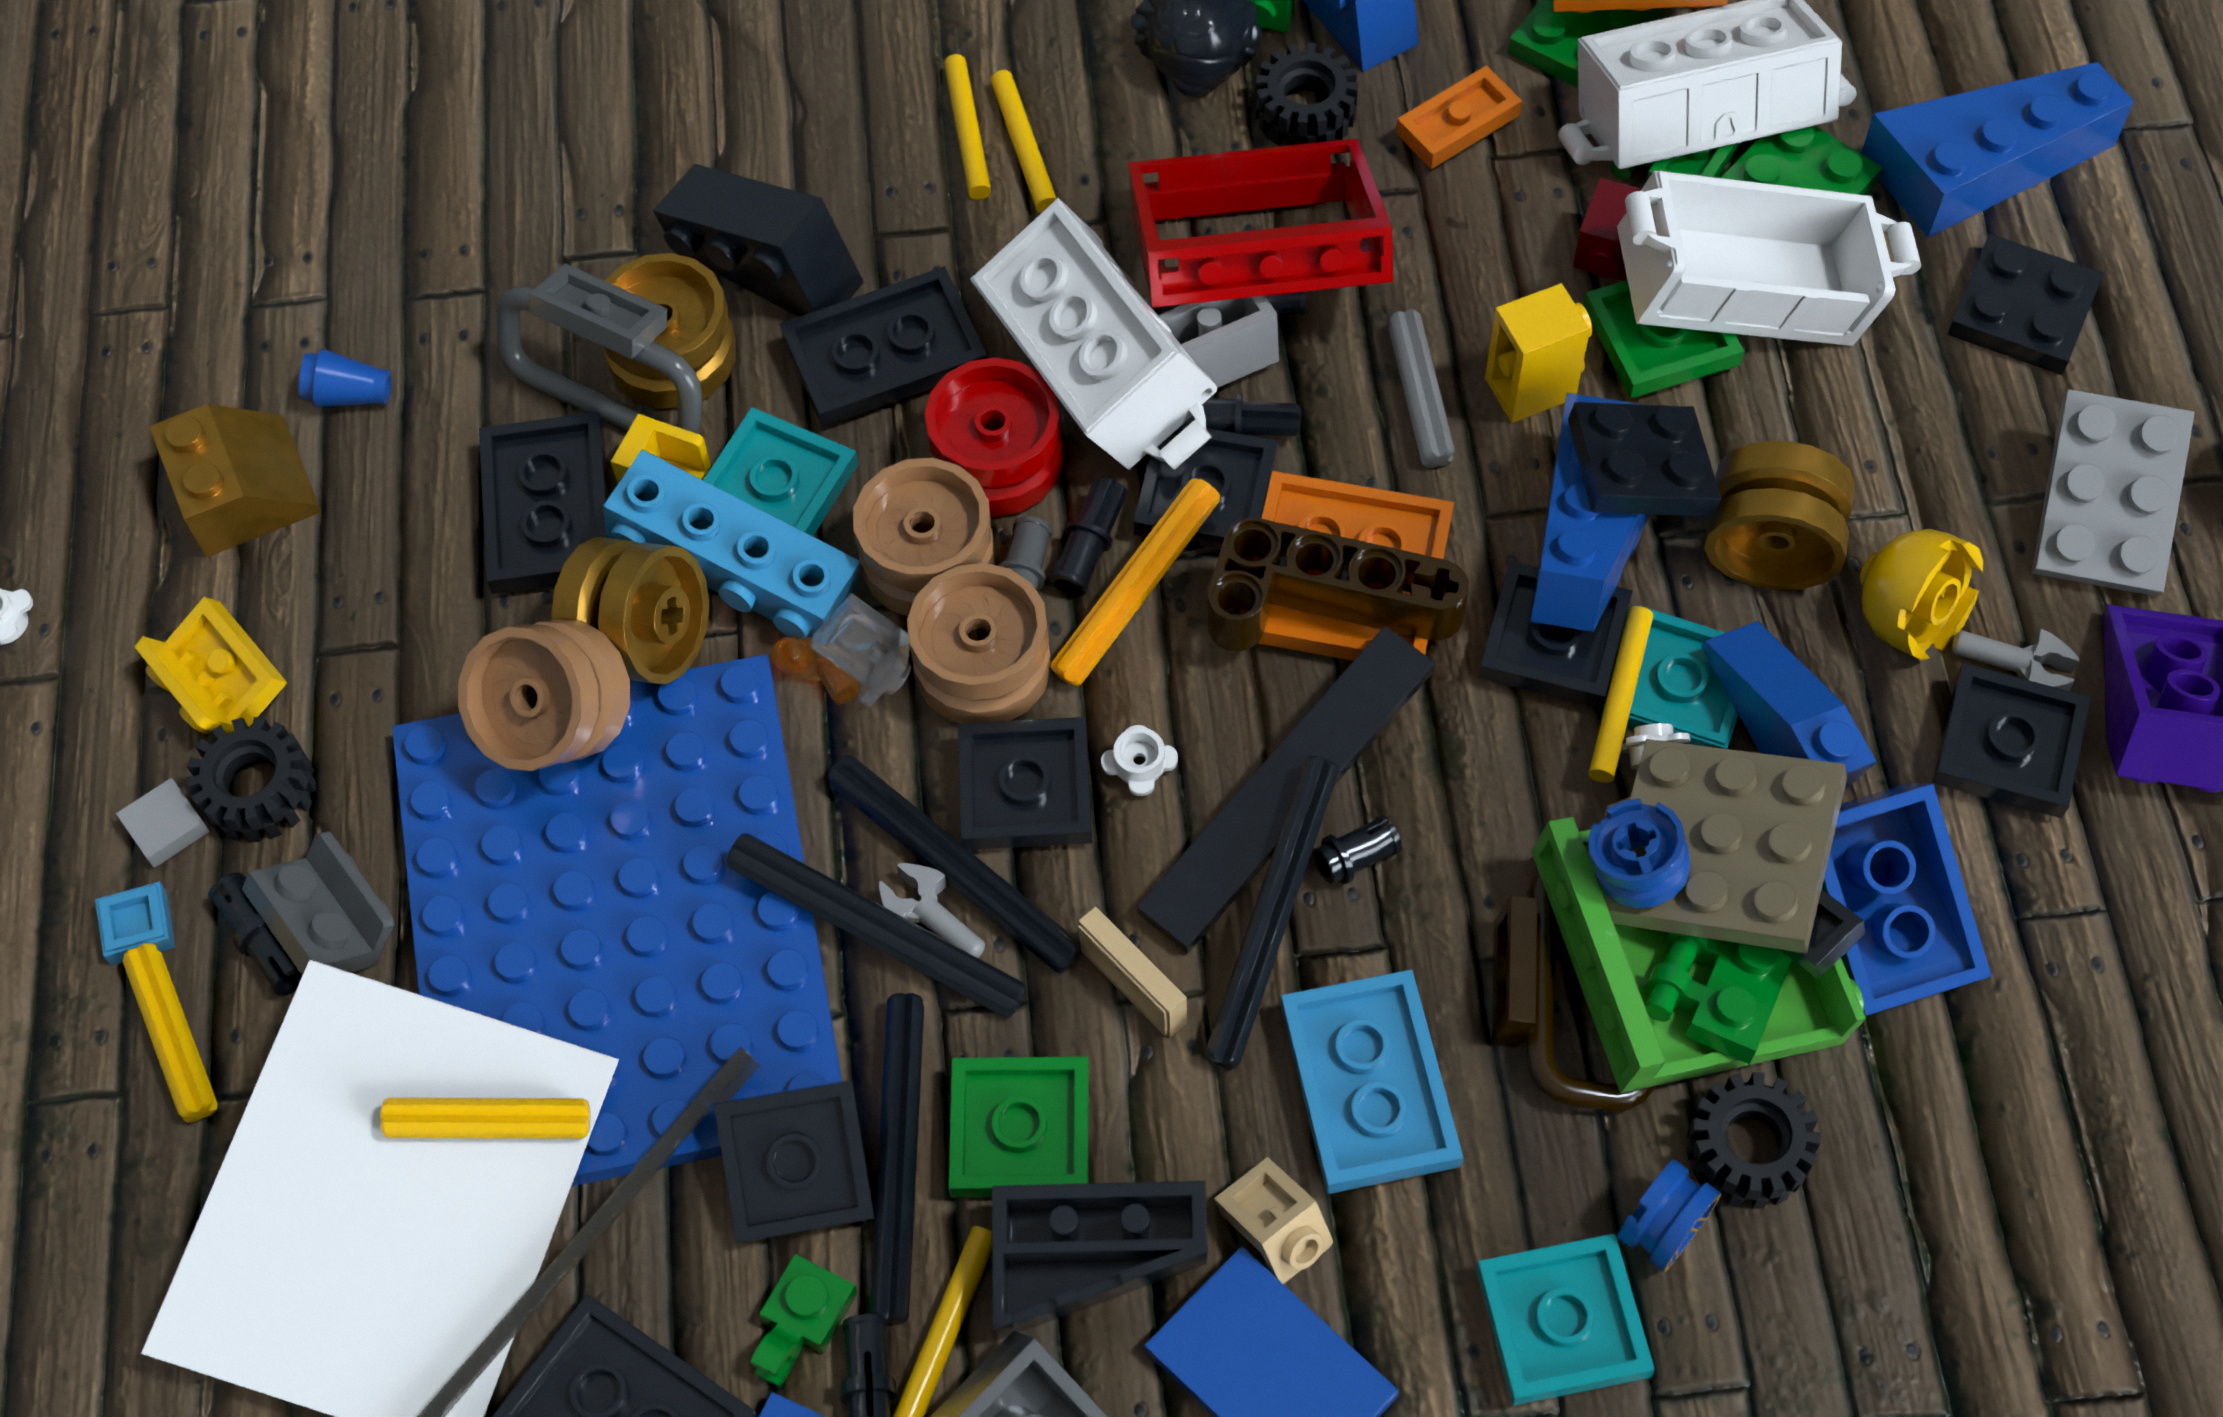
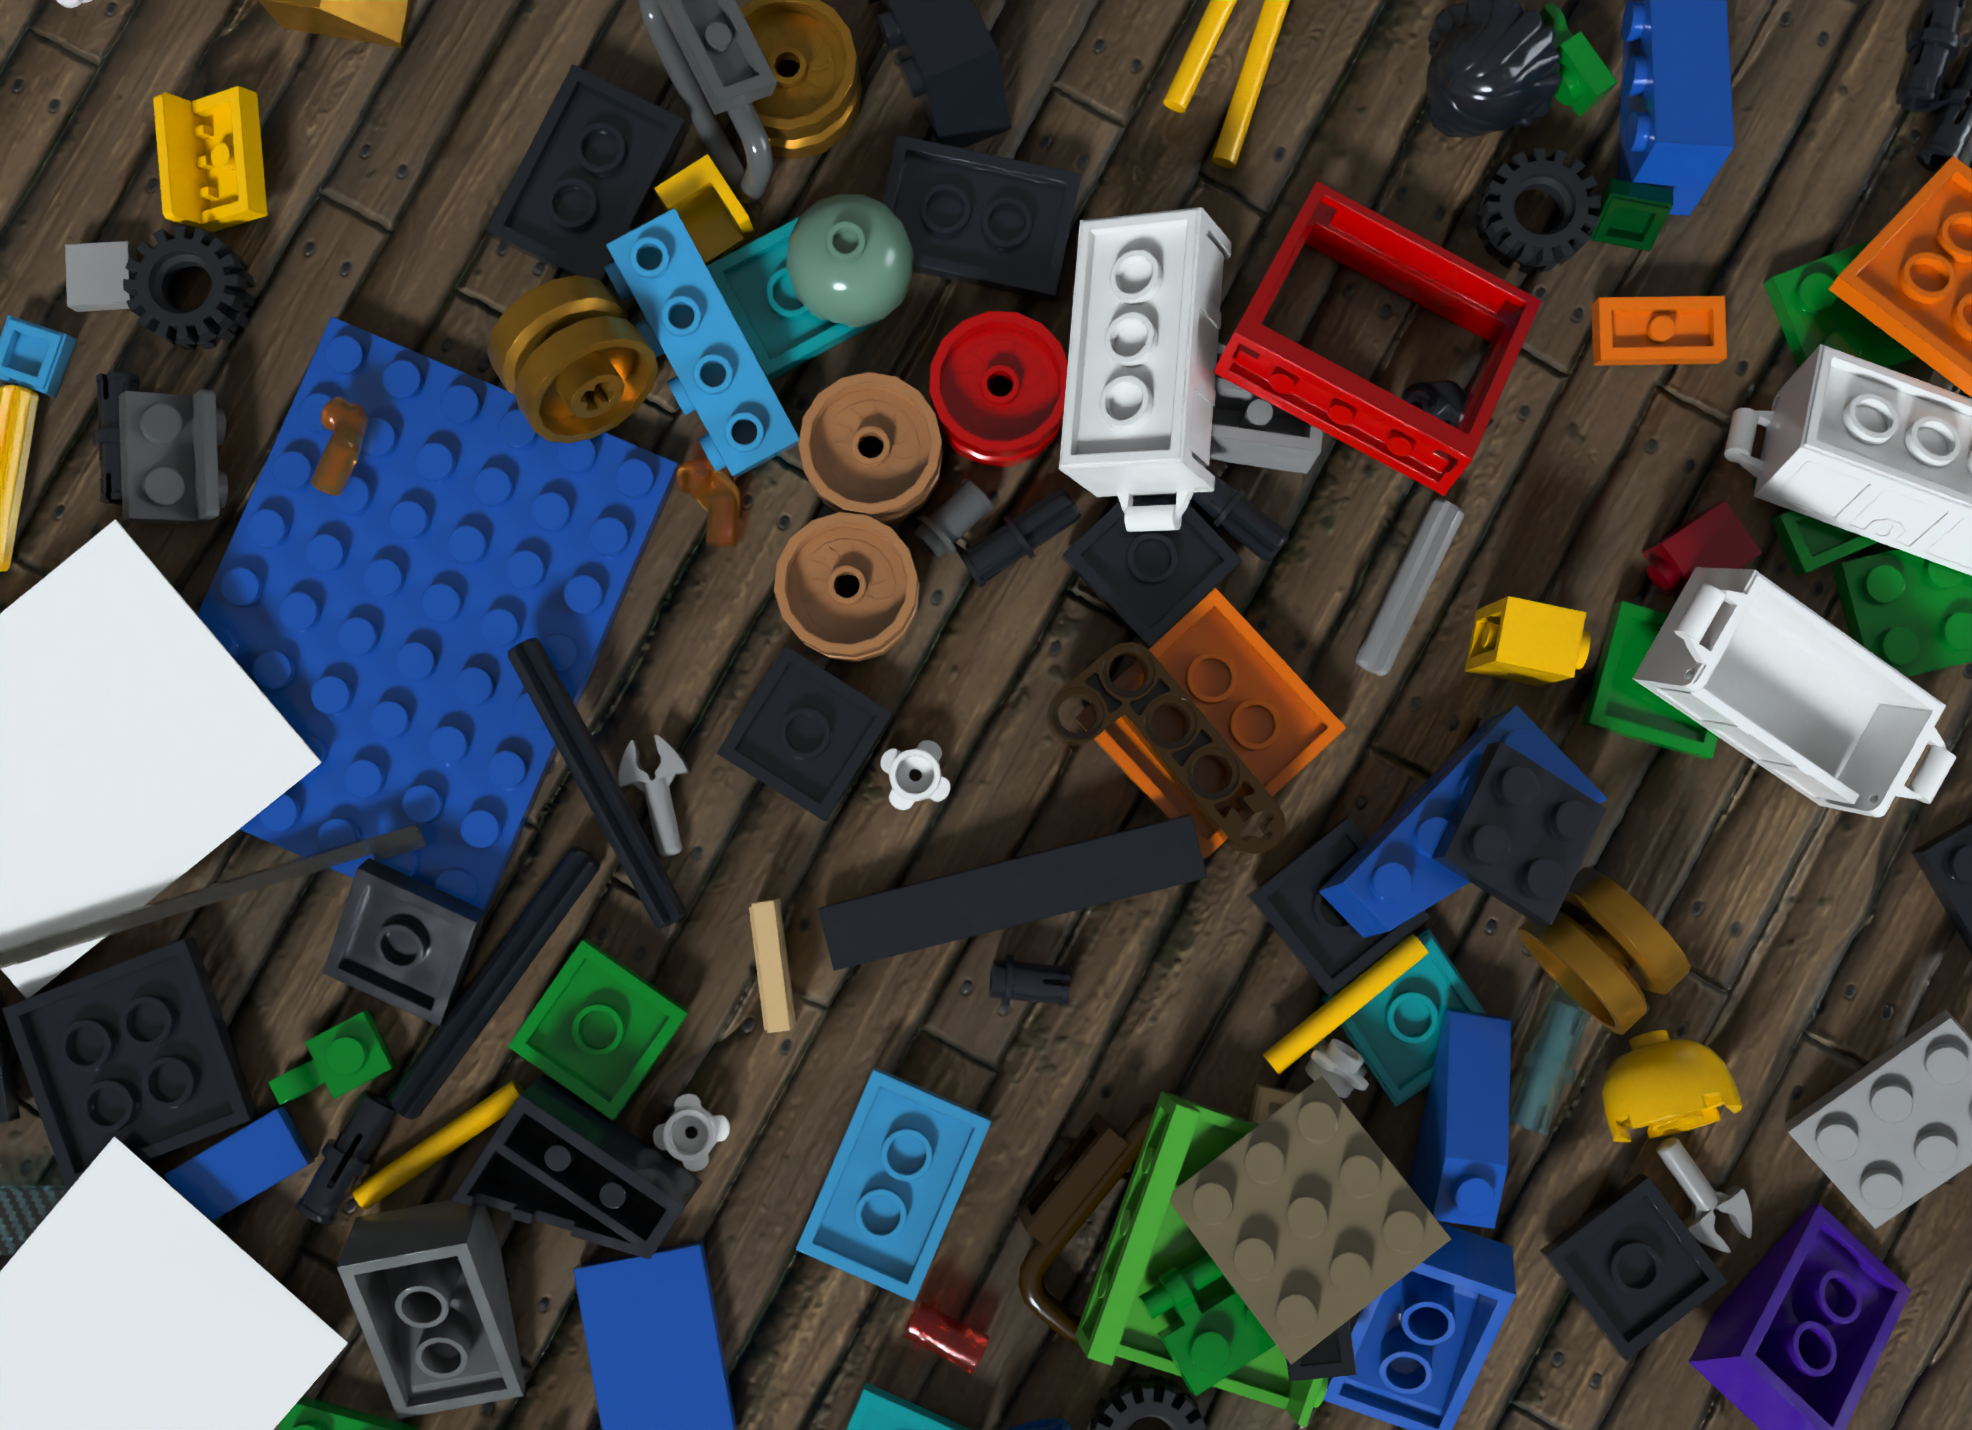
camera: 30 degrees right, 25 degrees up
yellow axle [380,1097,591,1139] -> none
medium nougat wheel [458,619,630,771] -> none
clear bracket [811,593,911,708] -> none
black axle [828,755,1081,973] -> none
light orange axle [1050,478,1220,687] -> none
black axle [1204,756,1339,1069] -> none
tan bracket [1214,1157,1333,1284] -> none
blue wheel [1588,798,1691,909] -> none
none -> clear orange arm [310,397,369,496]
none -> white plate [653,1093,730,1171]
none -> sand green cylinder [786,193,914,327]
none -> clear red pin [902,1300,990,1374]
none -> clear light blue pin [1509,1000,1591,1136]
none -> dark green tile [1589,178,1673,251]

